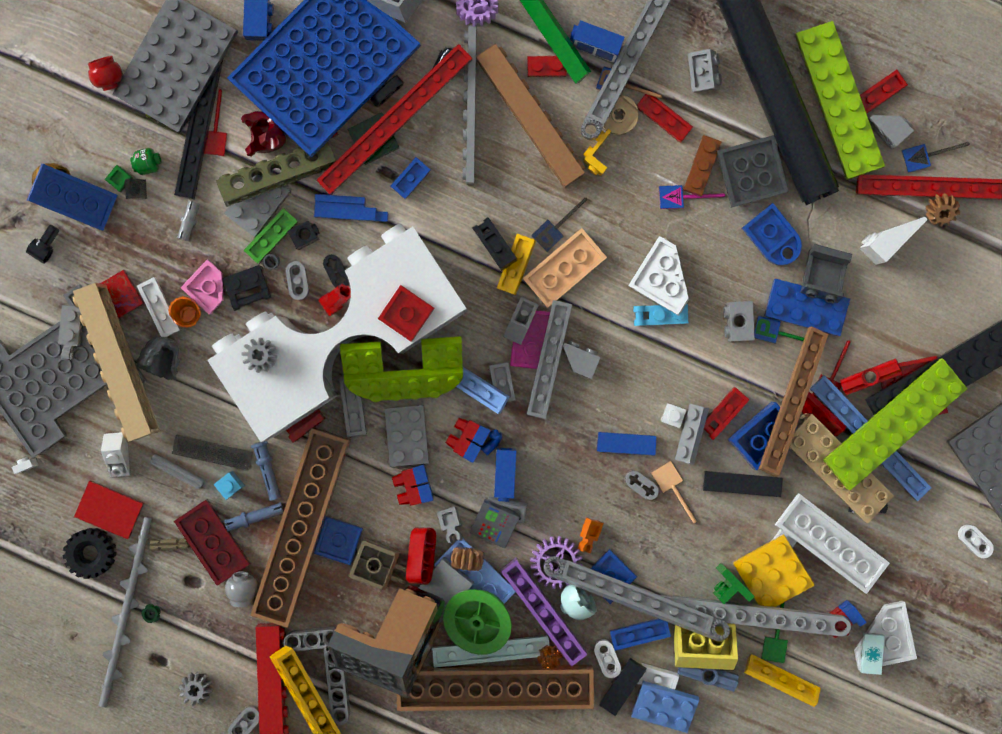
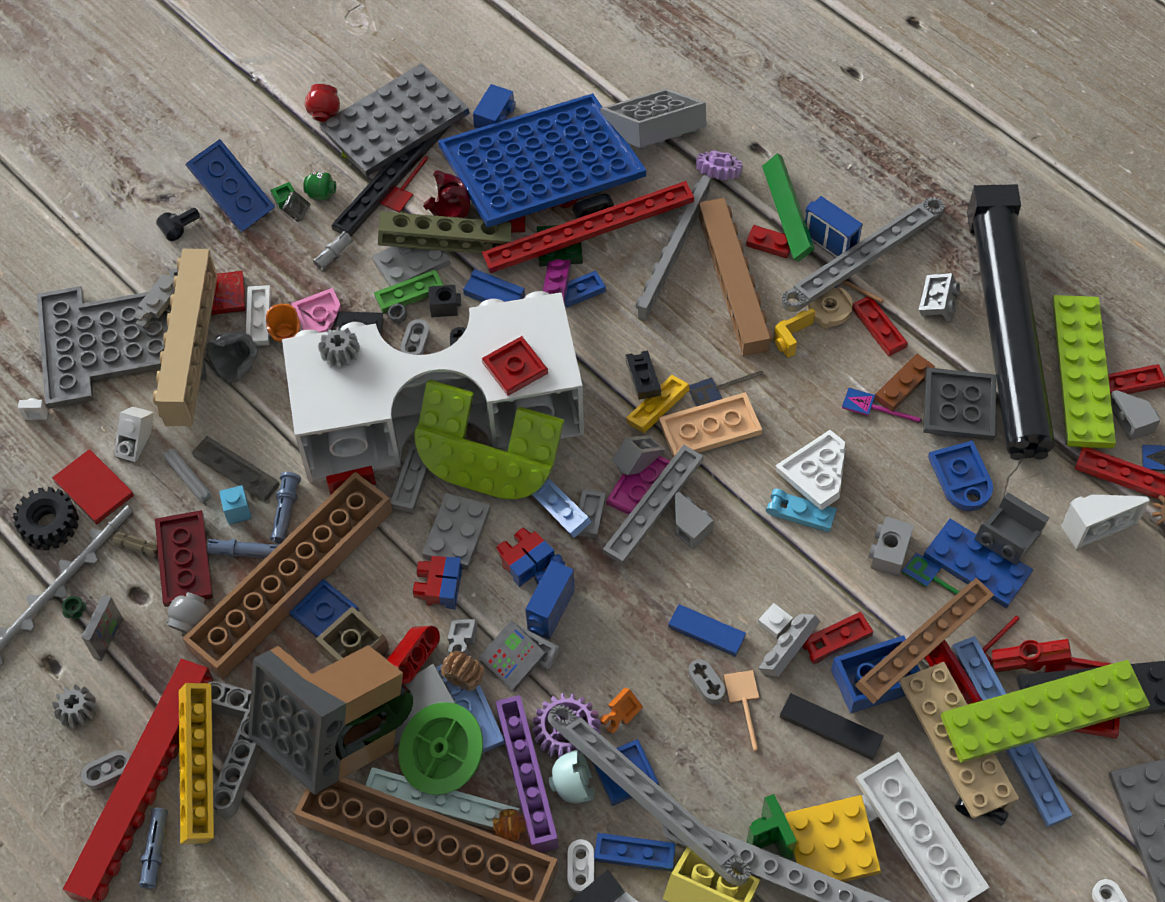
camera: 20 degrees right, 30 degrees down
none -> flat silver tile [82,595,123,661]
none -> magenta plate [543,259,571,306]

